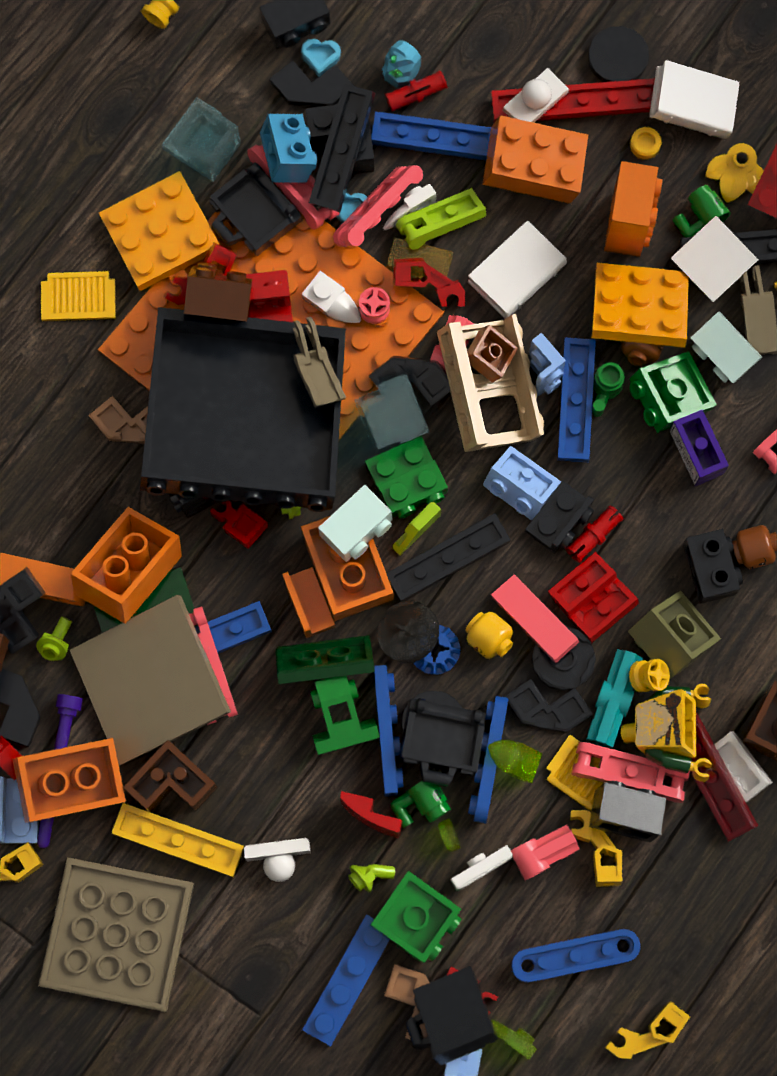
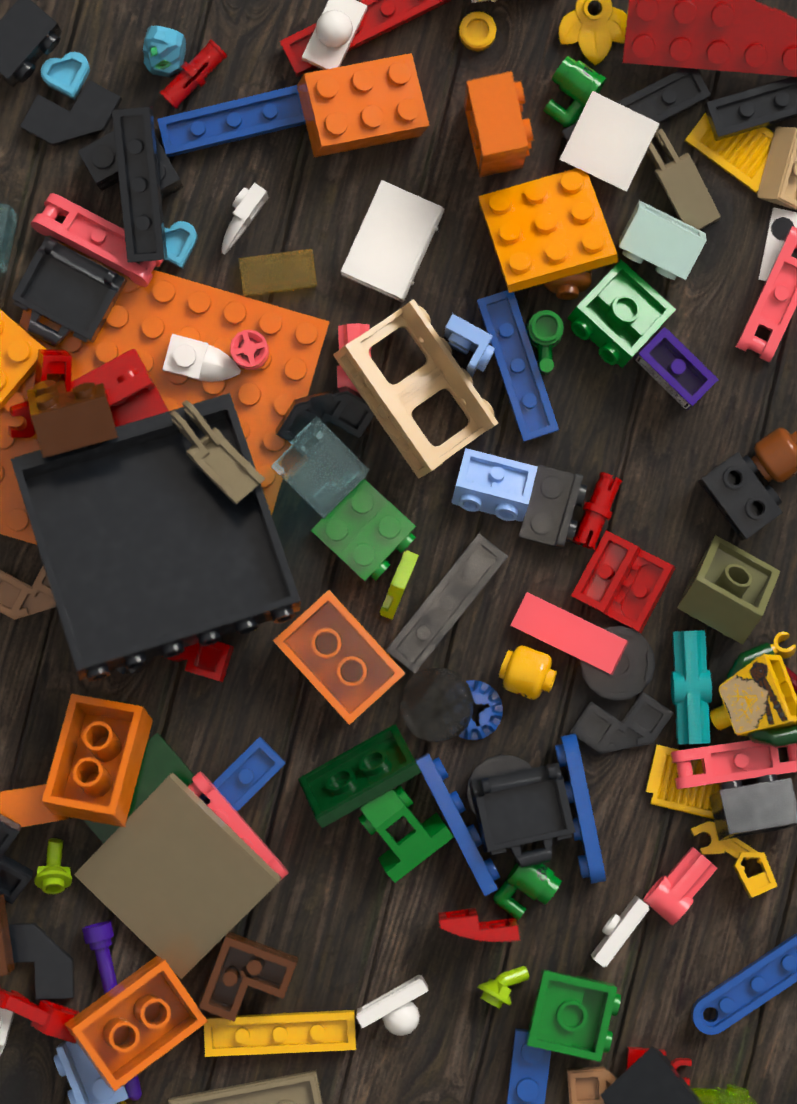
camera: 20 degrees left, 10 degrees up
dark azure brick [260,114,317,183] -> none
orange panel [282,567,336,638] -> none
light aqua brick [318,485,393,562] -> none
coral plate [333,165,423,247] -> none
red piece [393,258,465,307] -> none
lime plate [396,188,486,250] -> none
clear neon green tile [438,818,461,852] -> none
dark orange piece [467,325,518,383] -> none
clear neon green plate [488,740,542,784] -> none
yellow wheel [629,659,670,692] -> none

